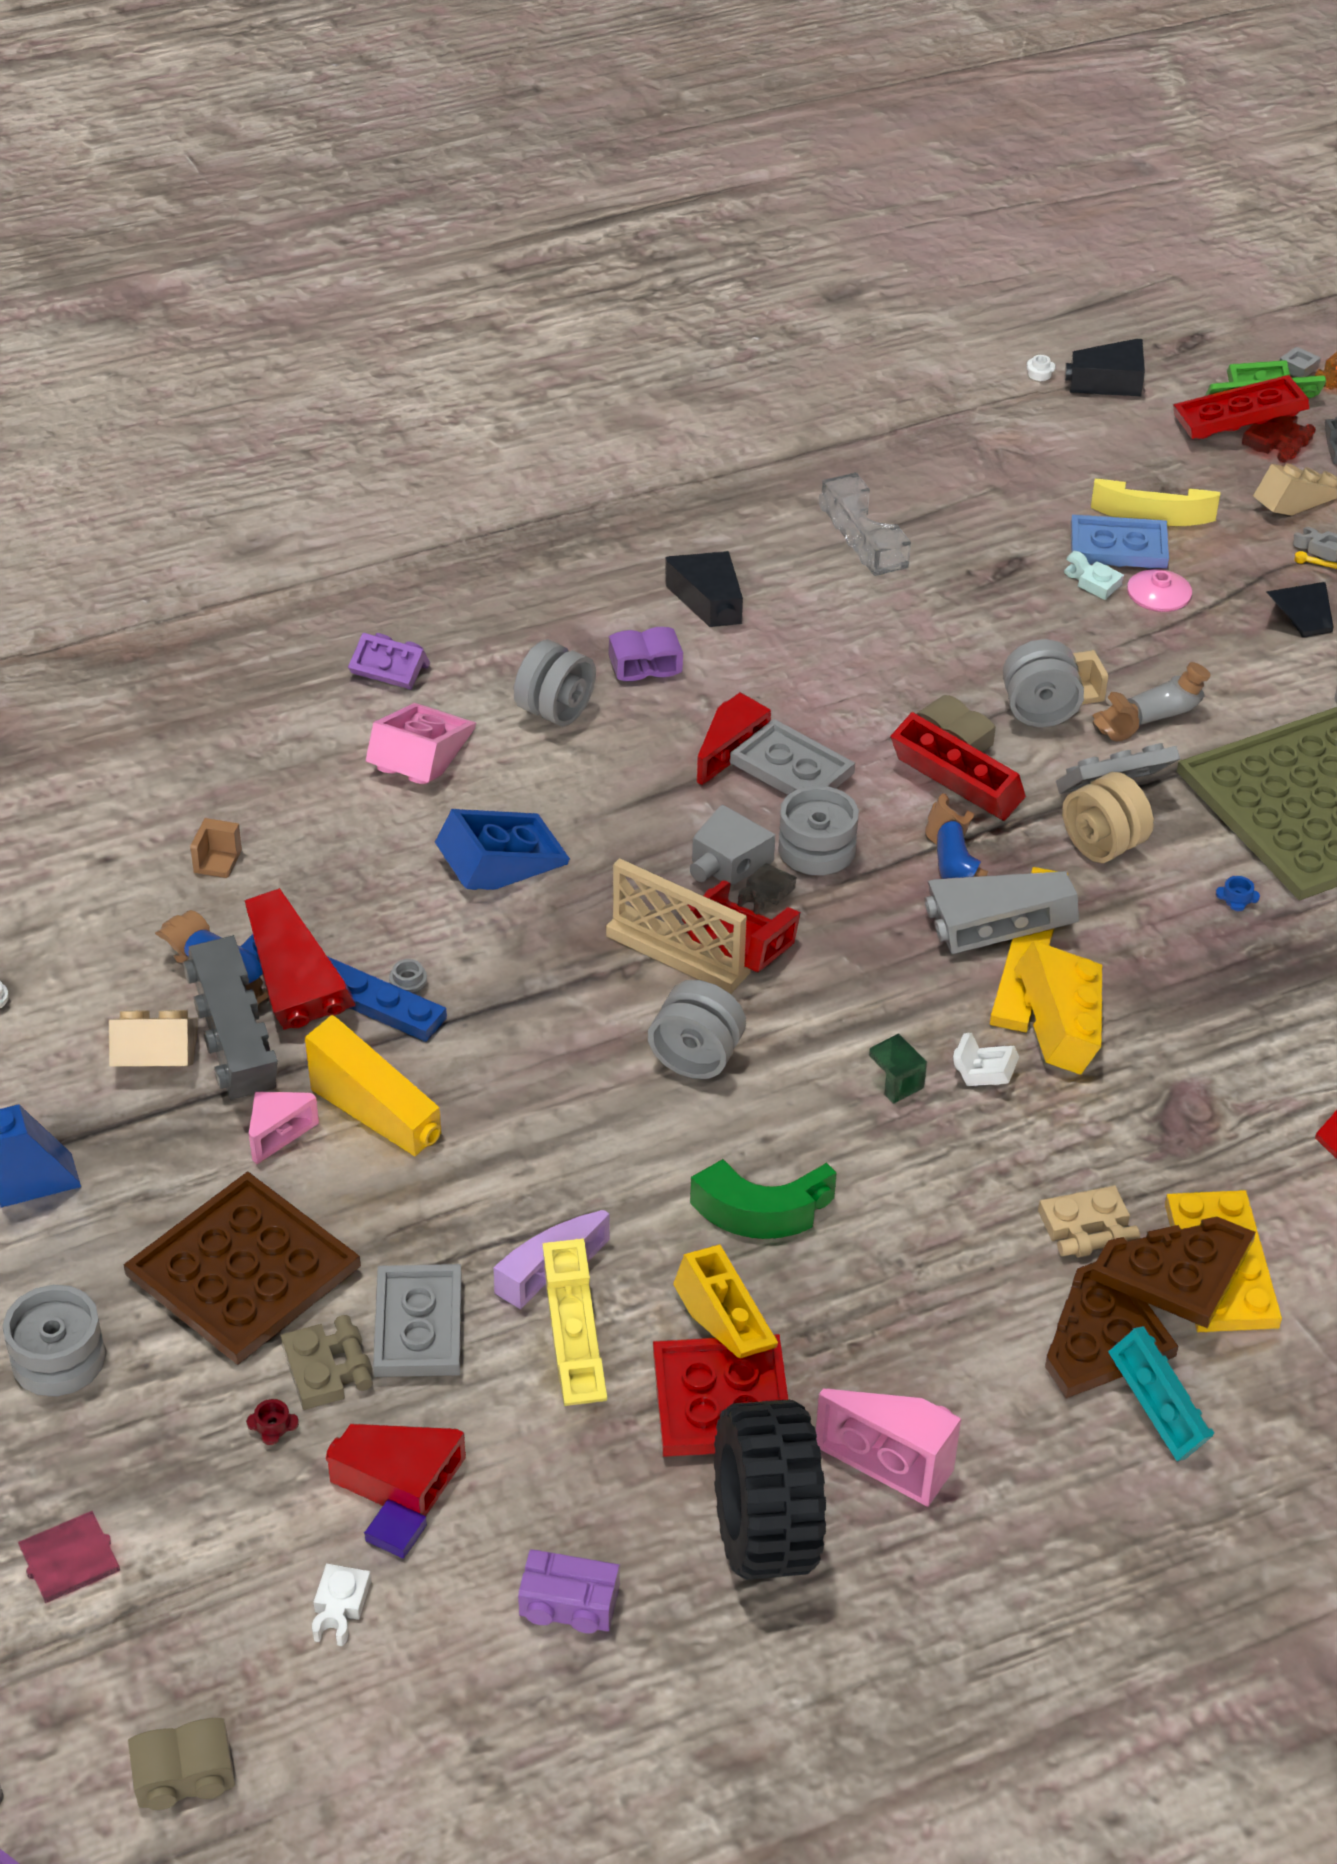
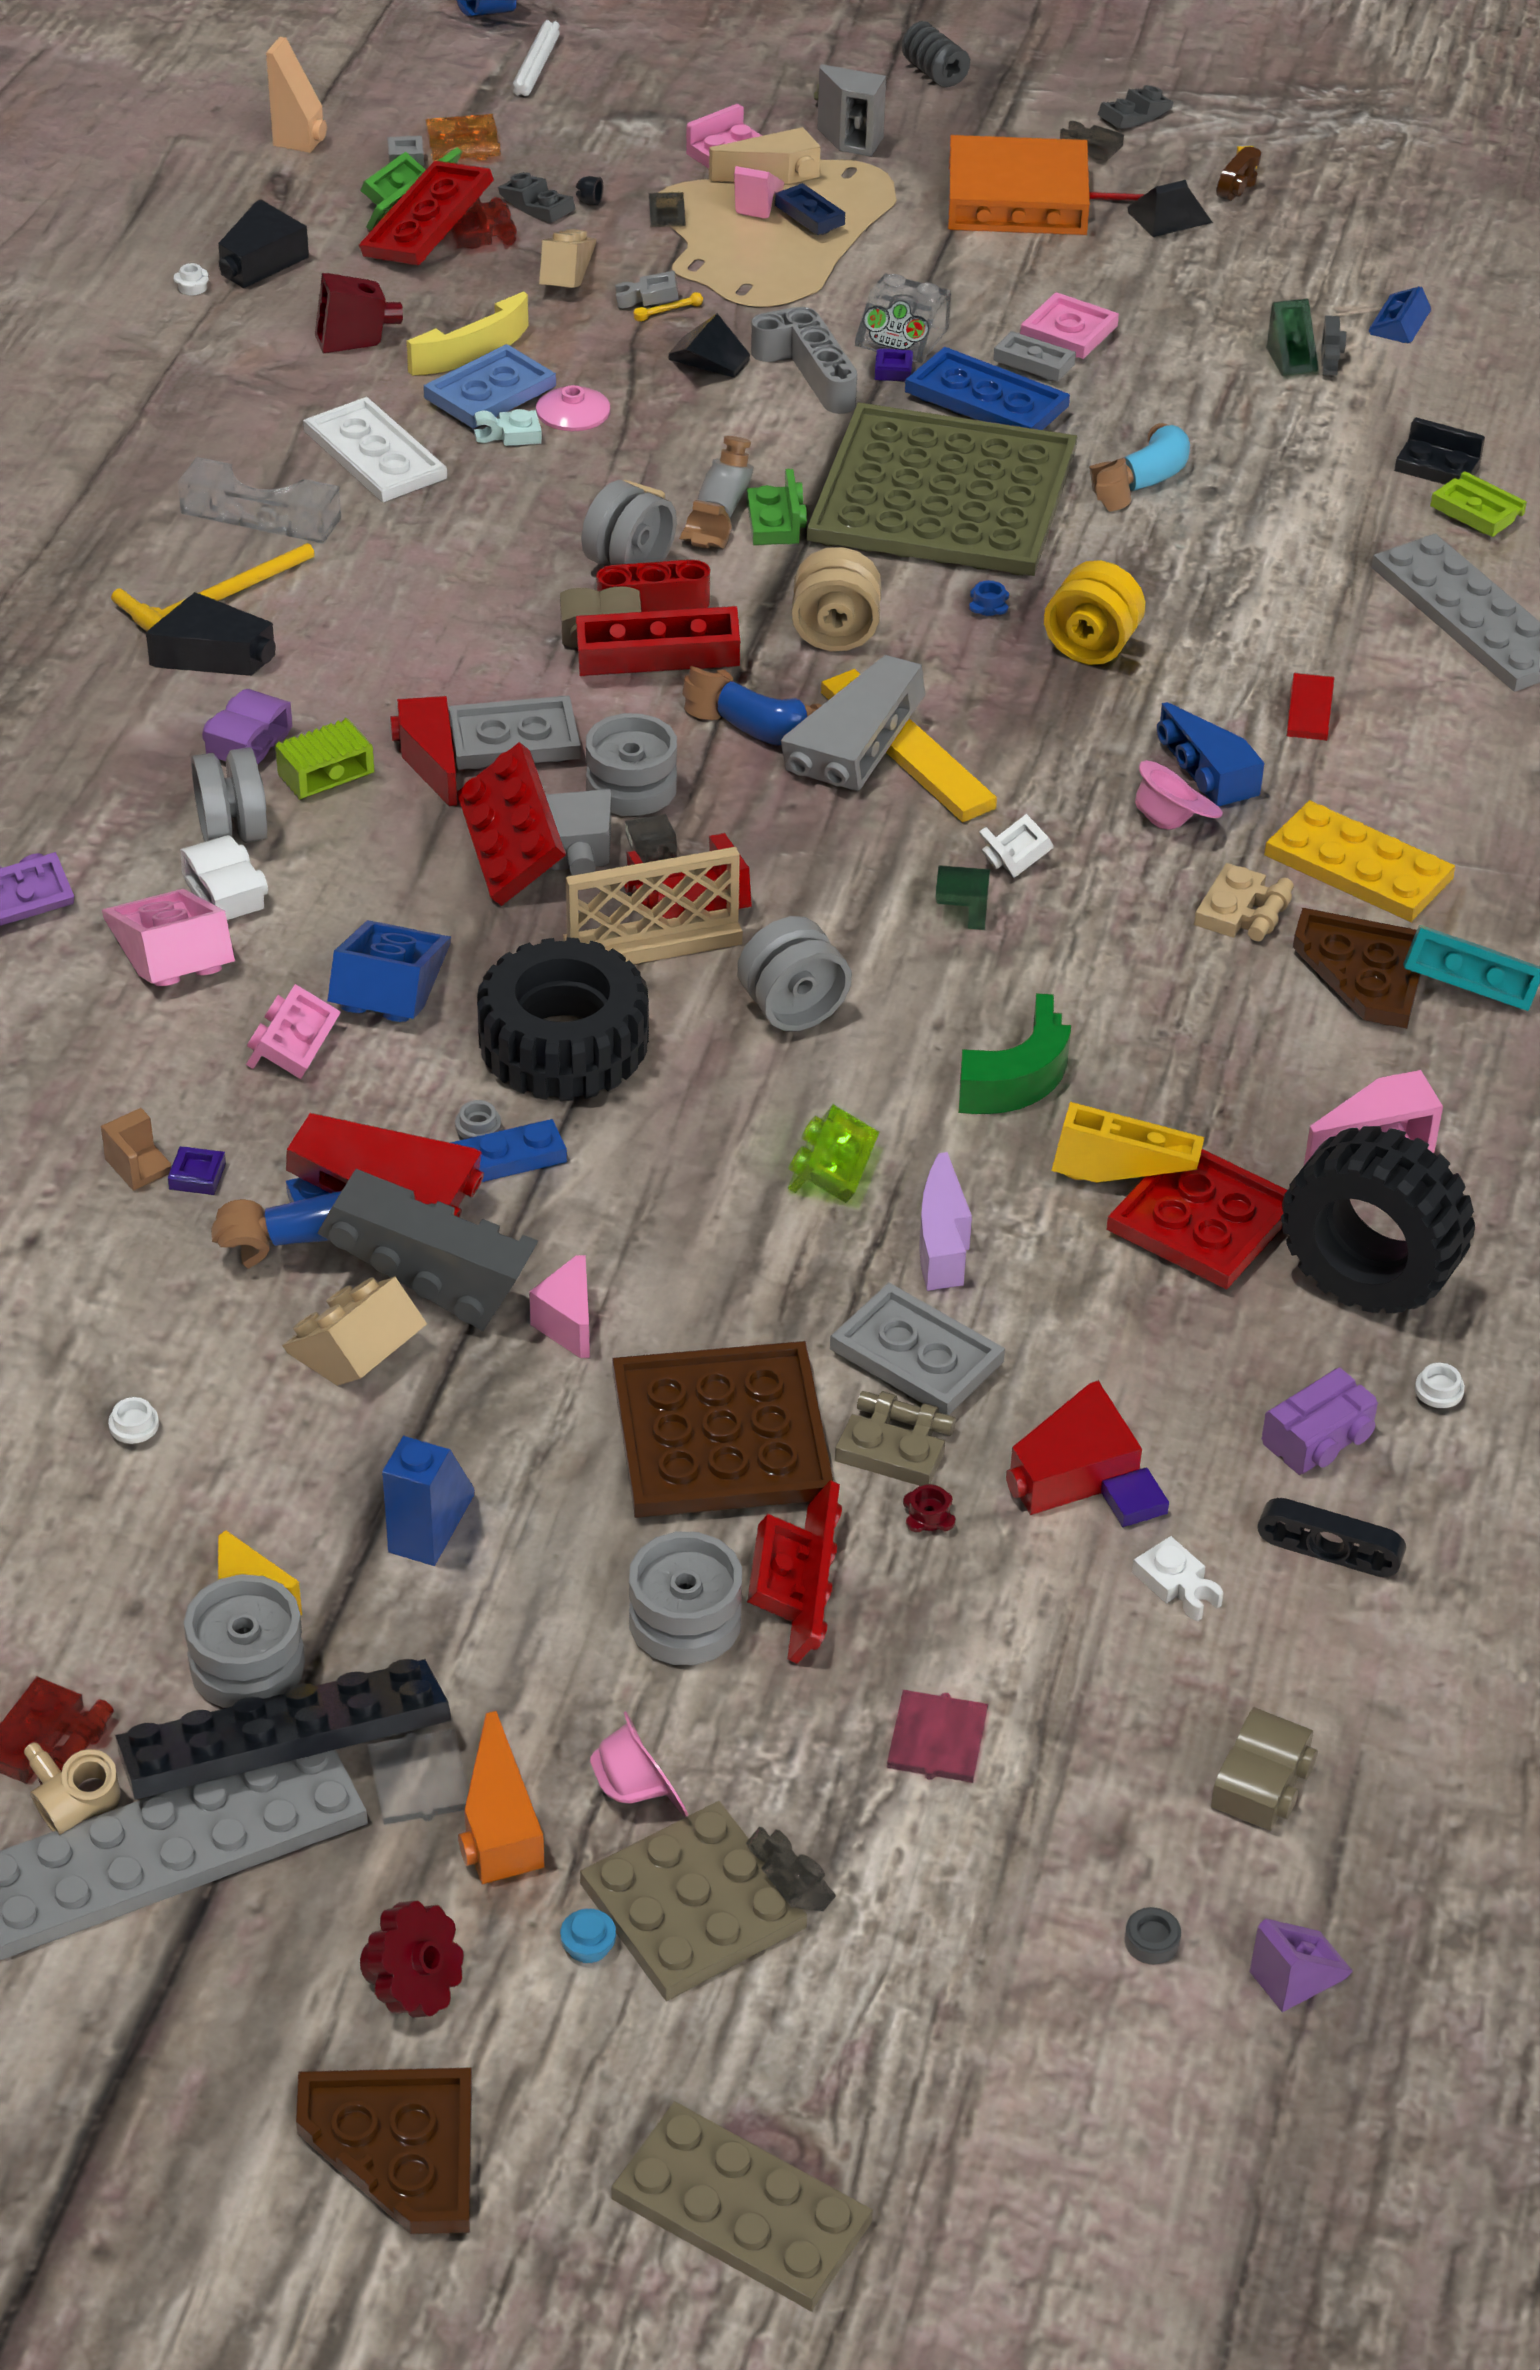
camera: 50 degrees left, 0 degrees up
yellow slope [305,1015,442,1157] -> none
light yellow slope [542,1238,607,1406] -> none
yellow wedge [1014,940,1102,1075] -> none
light grey plate [1056,743,1180,794] -> none
reddish brown plate [1090,1216,1256,1329] -> none
none -> yellow bar [111,543,315,631]
none -> dark purple tile [168,1146,226,1195]
none -> white brick [180,835,268,920]
none -> bright pink bracket [246,984,341,1079]
none -> light nougat slope [266,37,327,153]
none -> lime brick [275,717,375,800]
none -> white tile [303,397,447,503]
none -> dark red torso [315,273,403,353]
none -> red plate [457,742,566,906]
none -> black tyre [477,937,649,1101]
none -> red beam [596,560,710,612]
none -> bright green bracket [747,469,807,545]
none -> red bracket [747,1480,842,1664]
none -> clear neon green bracket [787,1104,879,1203]
none -> yellow wheel [1044,560,1146,665]
none -> bright pink piece [1135,760,1222,830]
none -> blue slope [1157,702,1264,807]
none -> black beam [1257,1498,1406,1577]
none -> white plate [1415,1363,1465,1408]

